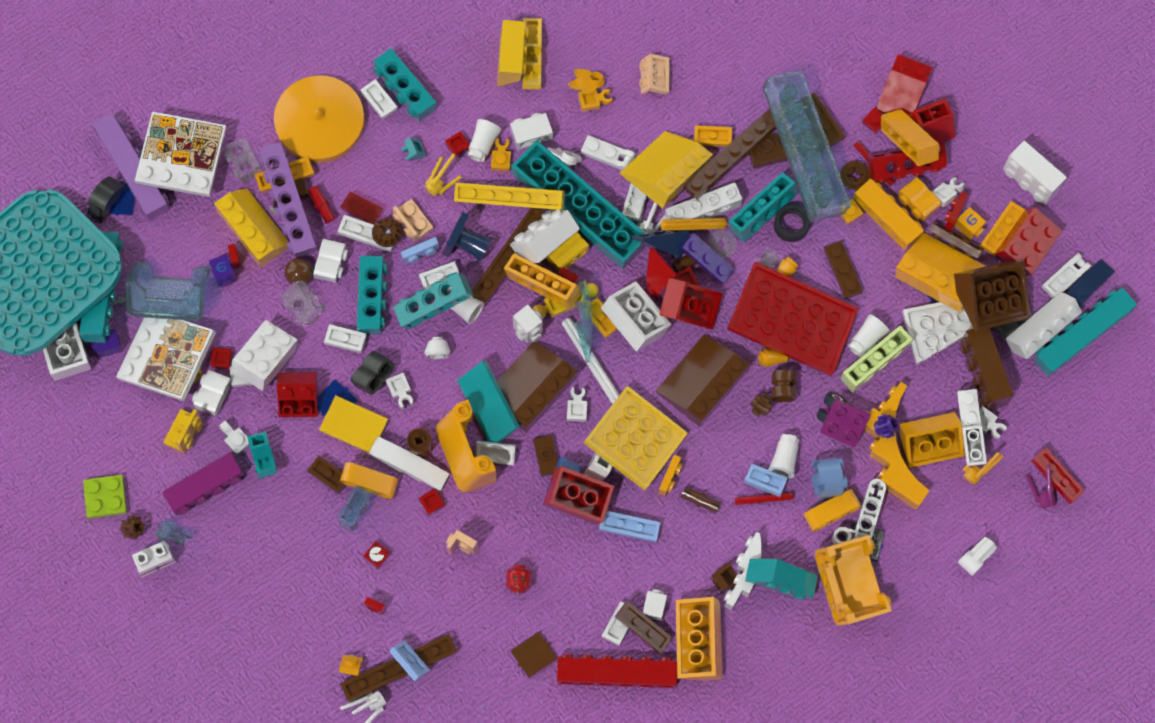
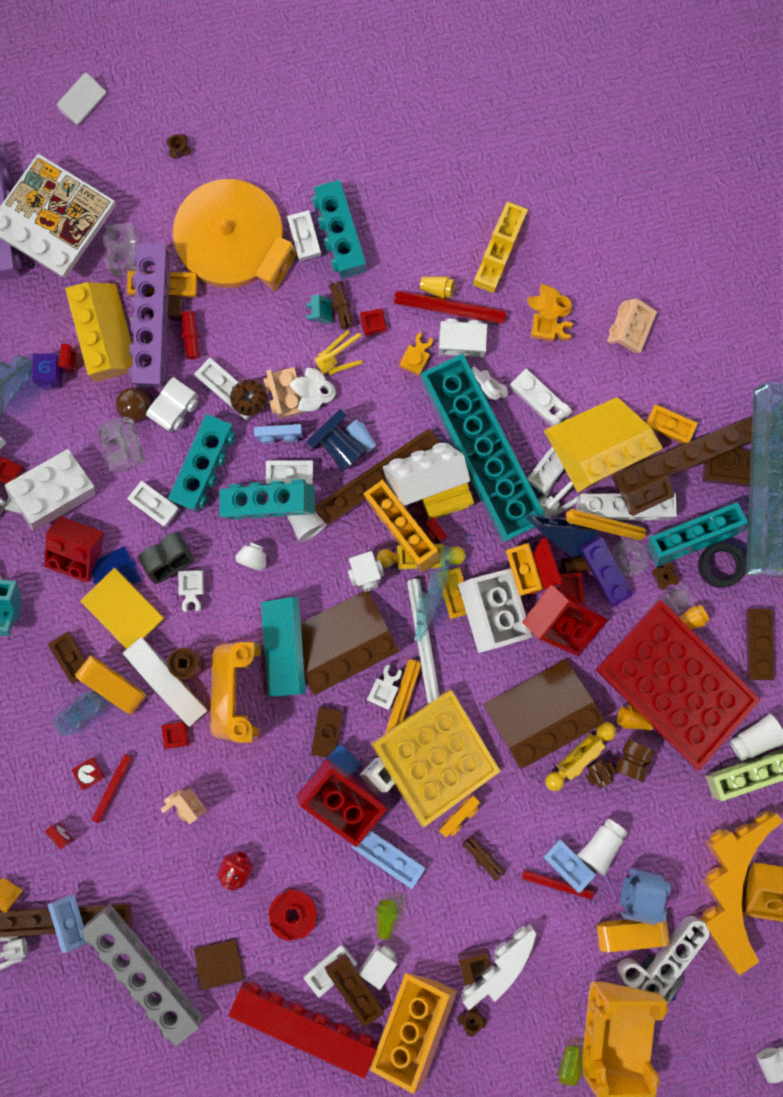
camera: 25 degrees right, 10 degrees up
clear red plate [341,191,383,225] -> none
yellow plate [454,183,565,210] -> none
white plant [467,119,501,163] -> none
white plate [476,441,516,465] -> none
yellow slope [497,20,528,86] -> none
teal wedge [745,559,818,601] -> none
magenta plate [817,392,870,447] -> none
dark purple gear [874,414,898,439] -> none
none -> white slope [57,72,107,126]
none -> light grey brick [81,904,203,1047]
none -> red bar [91,753,133,824]
none -> reddish brown plate [166,134,191,159]
none -> light orange slope [256,237,297,291]
none -> red plate [268,888,318,941]
none -> white plate [289,368,336,412]
none -> reddish brown pin [329,281,355,330]
none -> light blue cone [344,419,376,454]
none -> clear neon green cone [375,900,399,940]
none -> light orange axle [385,659,421,733]
none -> red axle [394,290,506,324]
none -> yellow cone [420,276,455,299]
none -> reddish brown plate [458,1006,487,1037]
none -> light orange slope [506,543,543,596]
none -> yellow plate [545,722,616,791]
none -> clear neon green cone [556,1045,581,1086]
none -> reddish brown plate [622,473,675,516]
none -> reddish brown plate [652,563,680,590]

